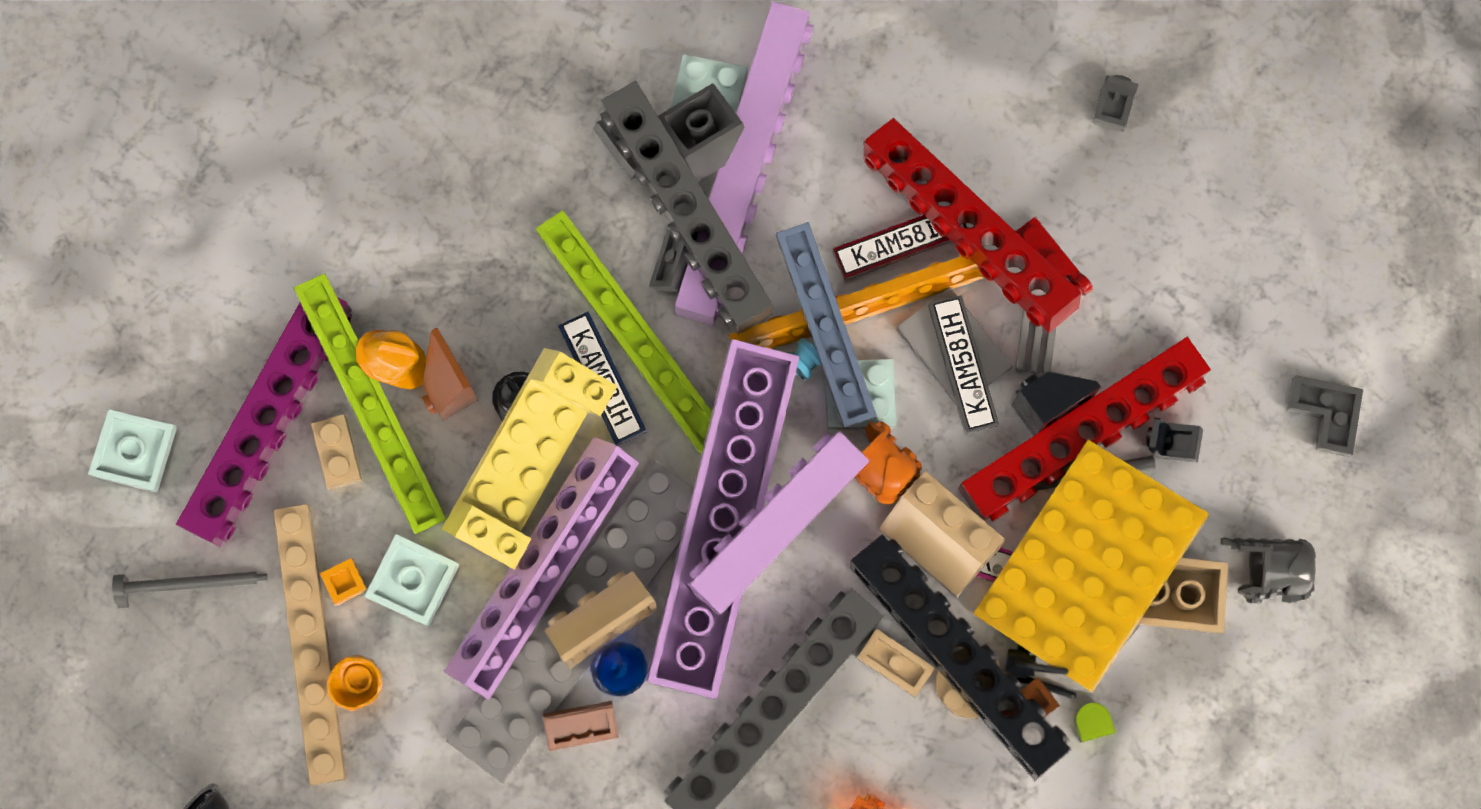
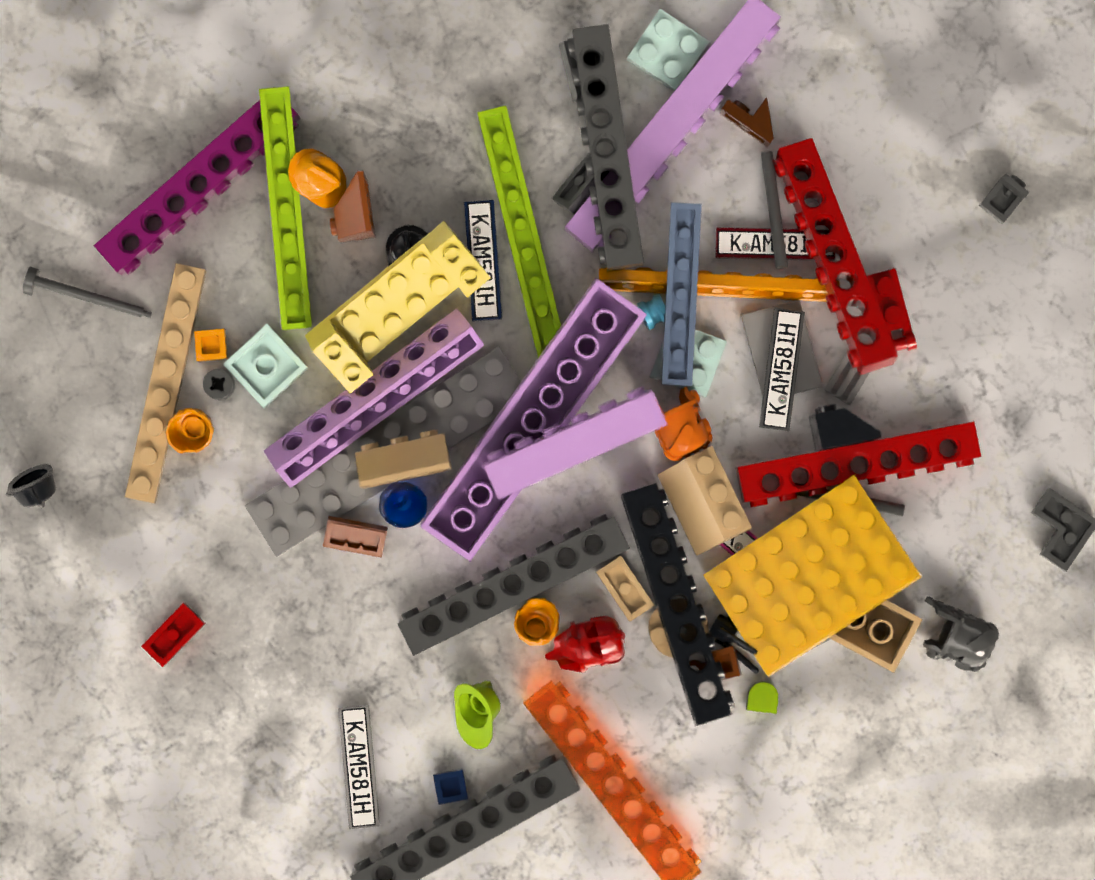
camera: 20 degrees right, 10 degrees up
light aqua plate [88,409,177,493] -> none
tan plate [311,414,362,490] -> none
dark grey slope [658,83,745,182] -> none
black bracket [1146,417,1203,462] -> none
none -> dark grey wheel [203,369,235,400]
none -> light orange hair [514,598,560,646]
none -> red helmet [545,616,625,673]
none -> reddish brown slope [719,97,774,148]
none -> dark grey bar [761,151,788,269]

